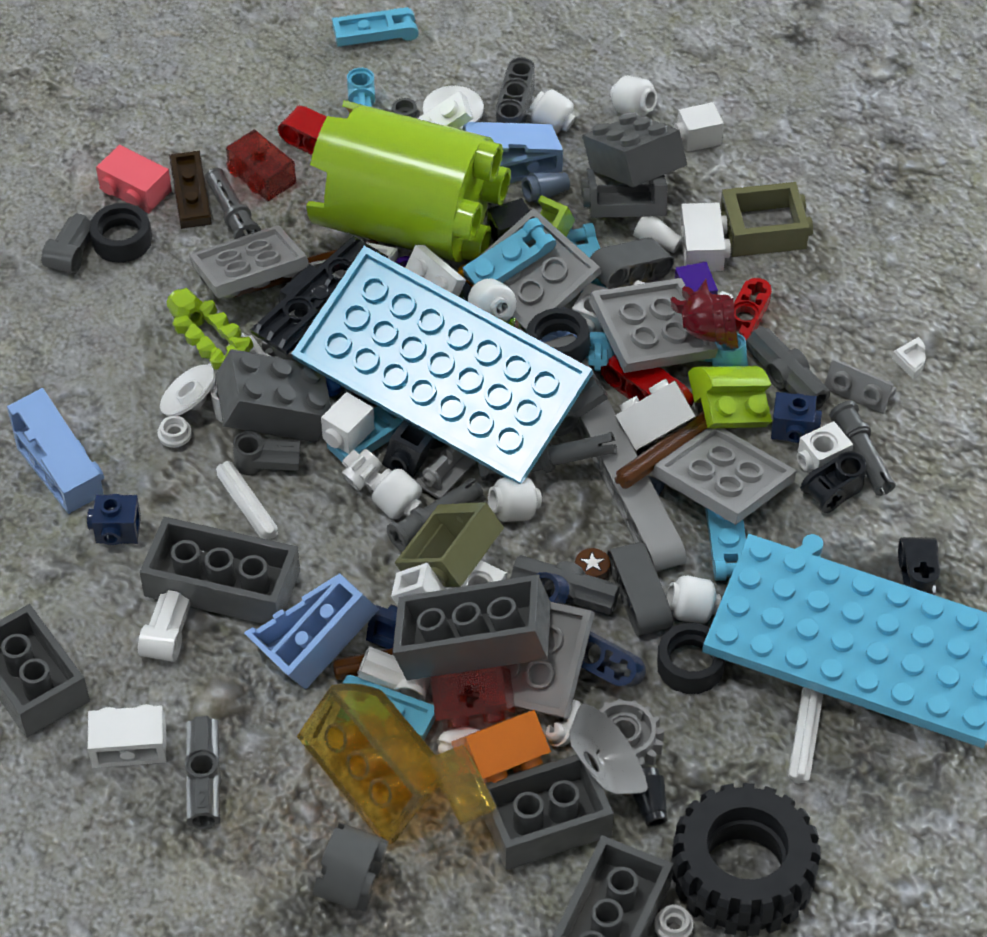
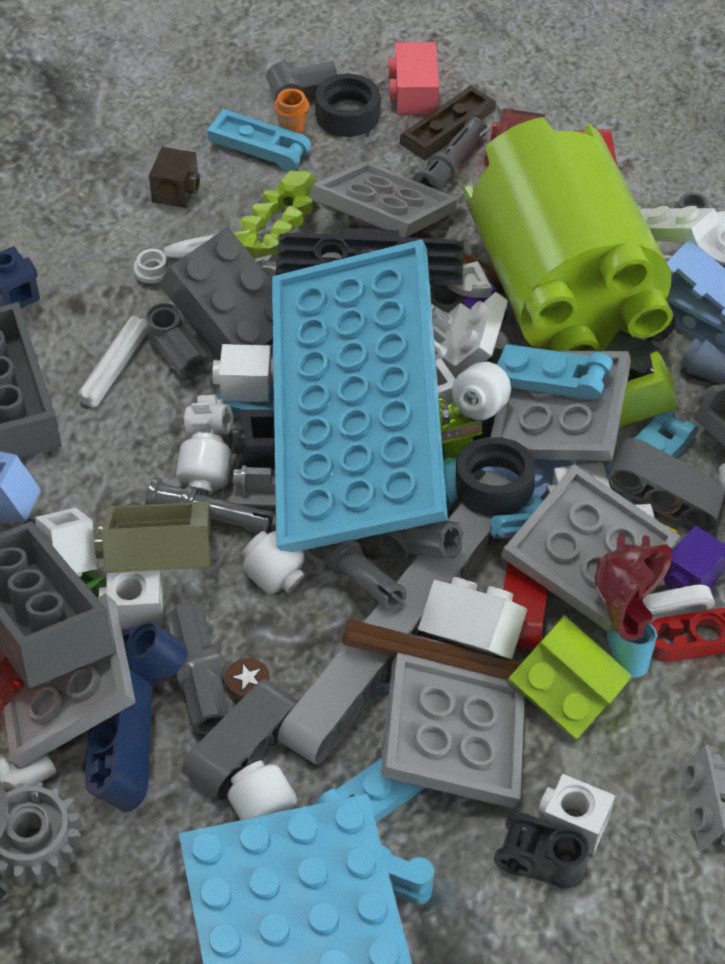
camera: 55 degrees right, 0 degrees up
light blue wedge [7,388,104,514] -> none
medium azure axle [347,68,375,107] -> none
black tyre [657,623,726,694] -> none
dark grey piece [746,326,830,410] -> none
dark blue brick [771,392,822,443] -> none
dark grey pin [829,400,896,496] -> none
none -> dark brown brick [149,147,200,208]
none -> medium azure plate [207,109,311,172]
none -> orange cone [274,89,309,134]

